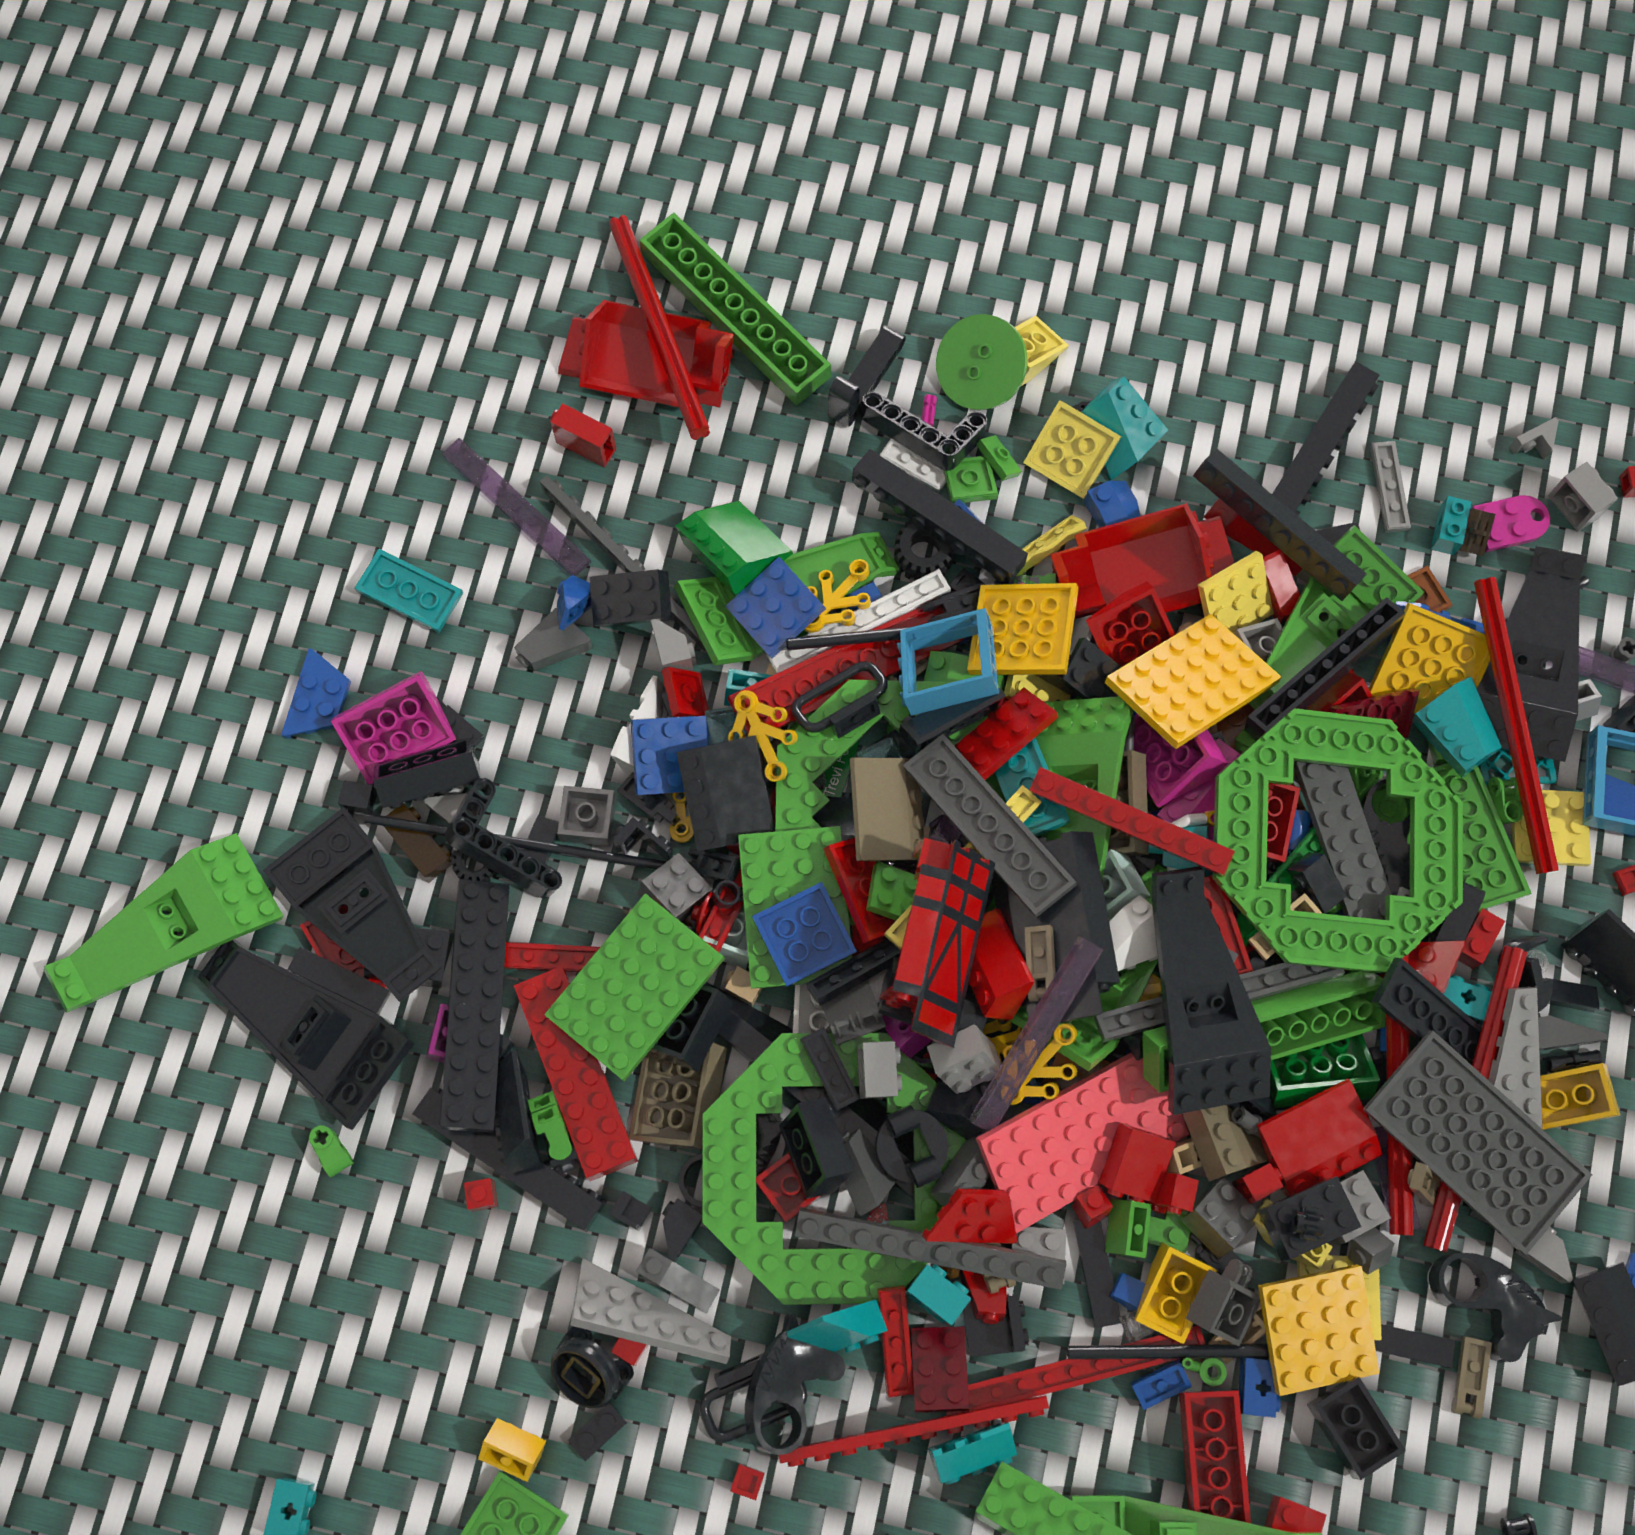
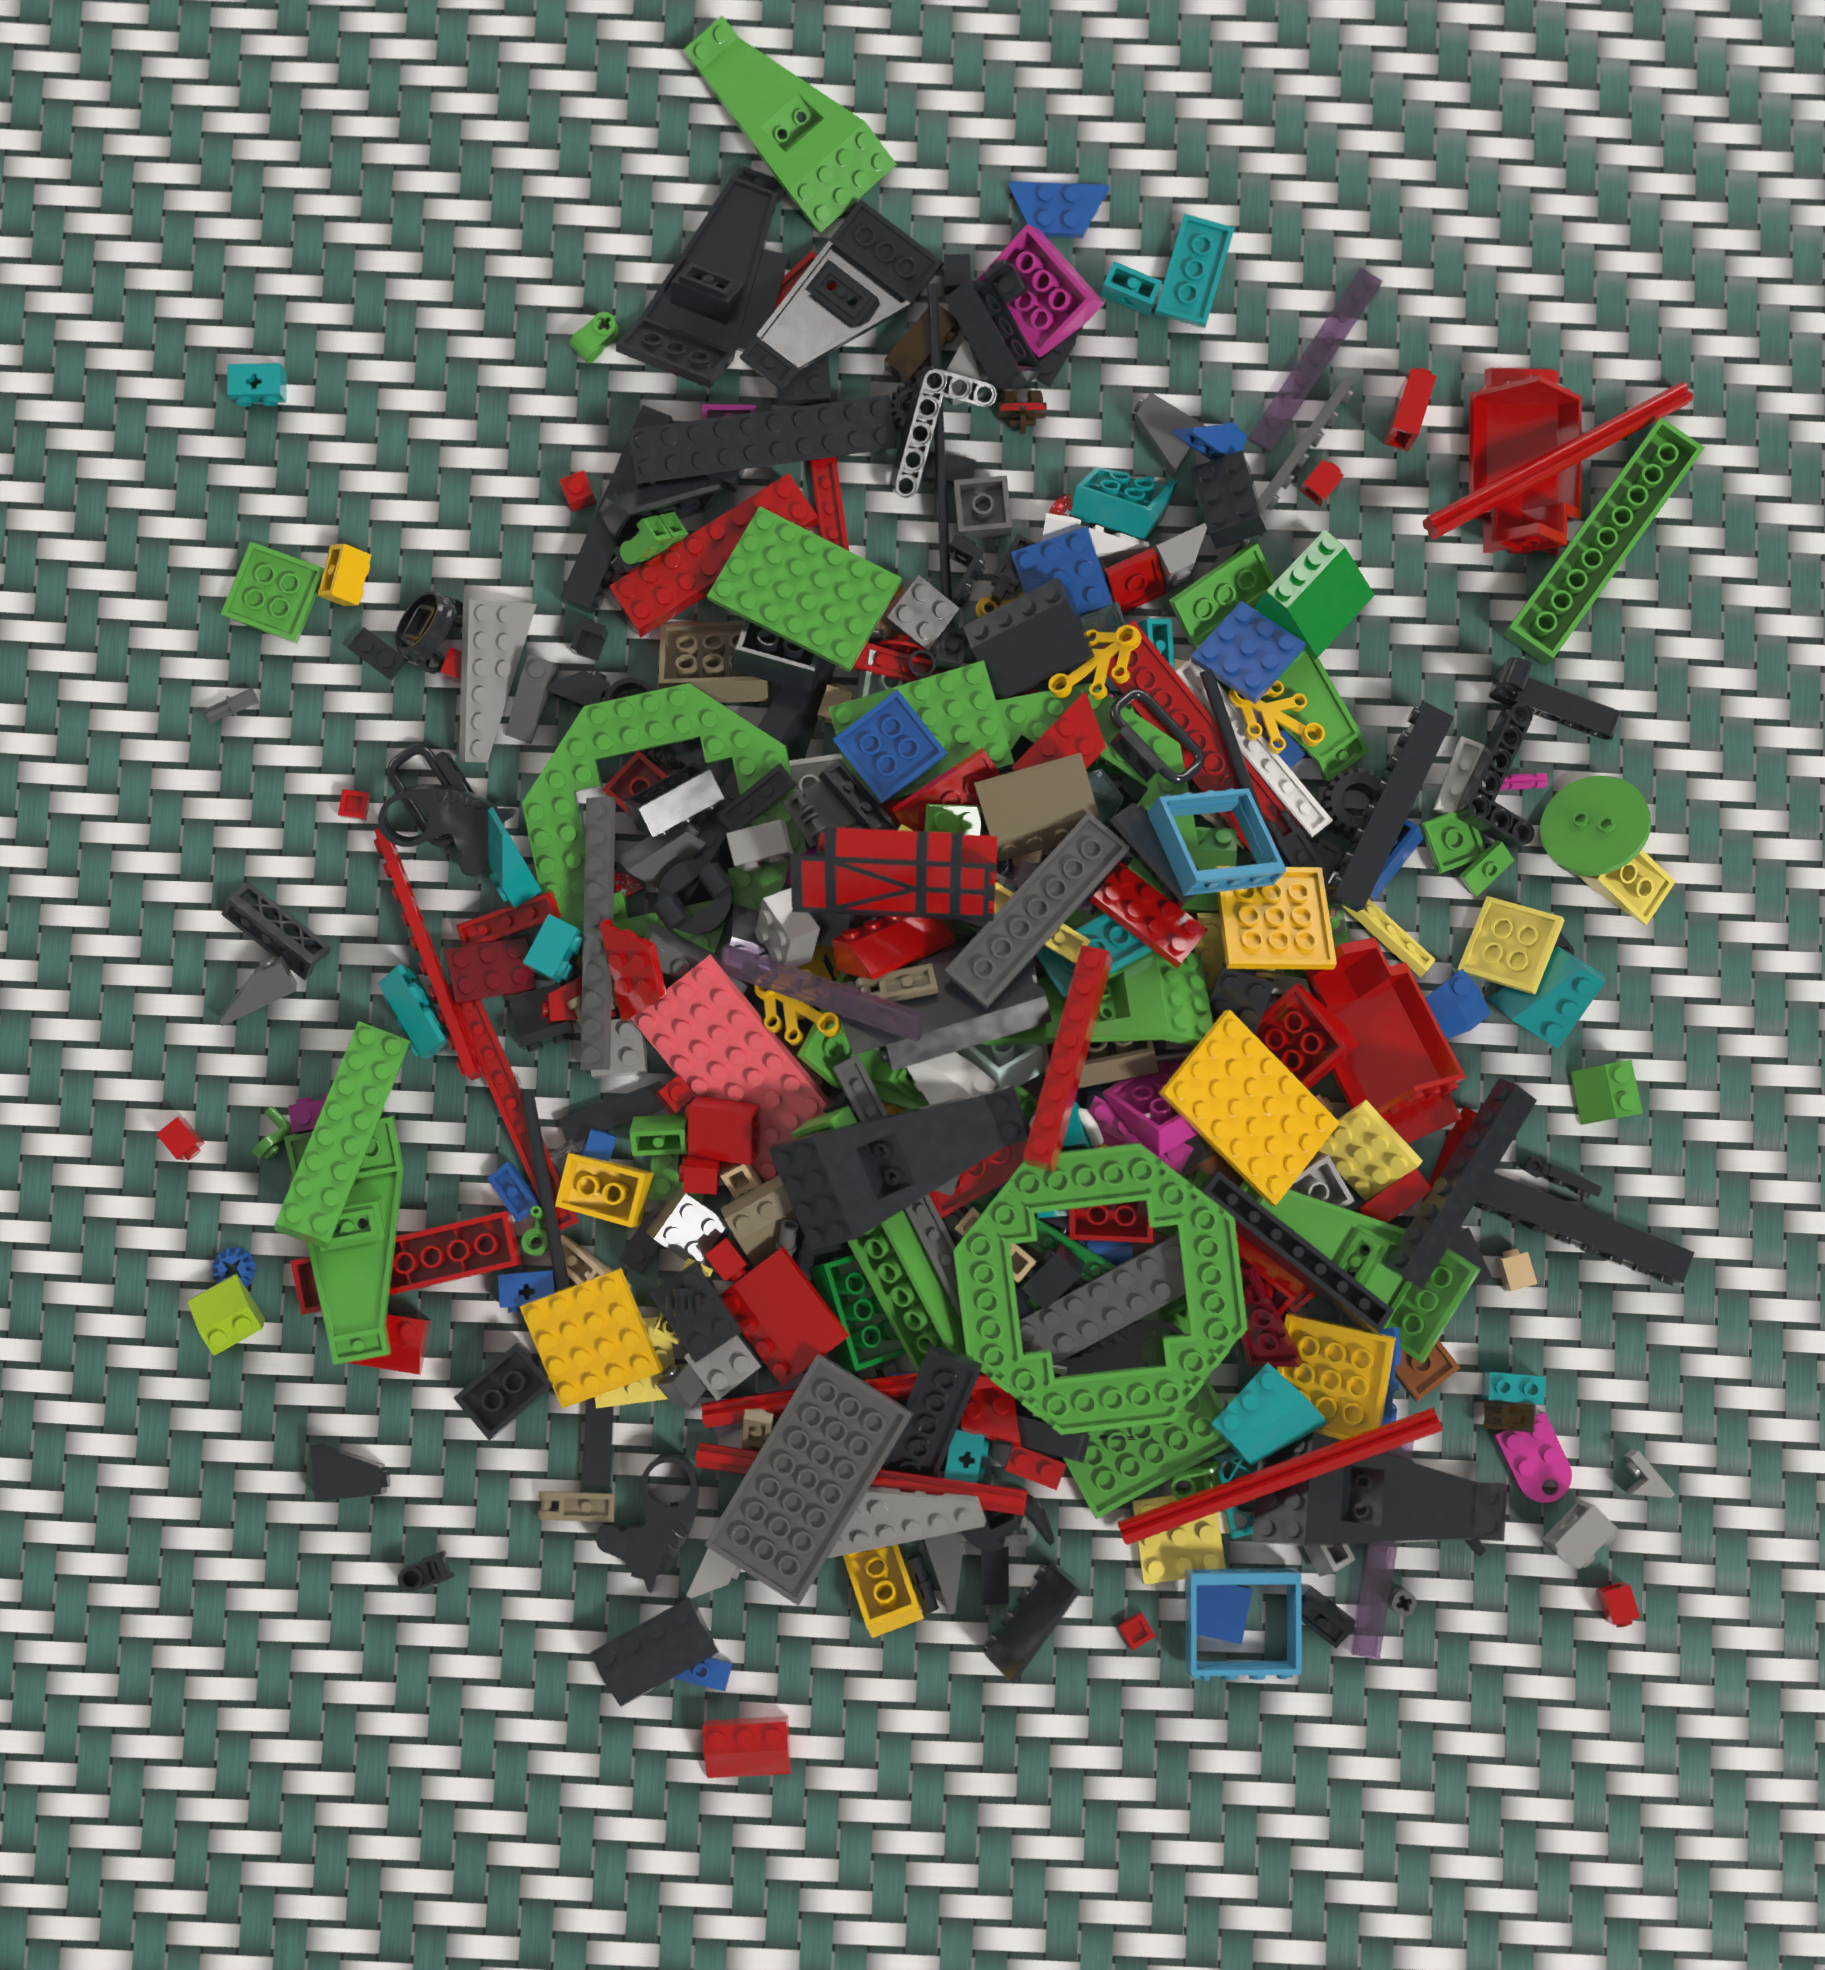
camera: 80 degrees right, 10 degrees up
dark grey hinge [1186,1259,1260,1346] -> none
light grey tile [1370,441,1411,533] -> none
none -> black bracket [984,260,1029,305]
none -> dark brown hips [998,390,1047,434]
none -> red wing [1011,692,1106,771]
none -> red tile [1049,494,1074,518]
none -> teal wedge [1071,467,1178,539]
none -> teal brick [1101,261,1162,316]
none -> red brick [1300,459,1344,507]
none -> tan brick [1496,1248,1537,1291]
none -> black hinge [1523,1156,1602,1199]
none -> bright green slope [1570,1060,1643,1125]

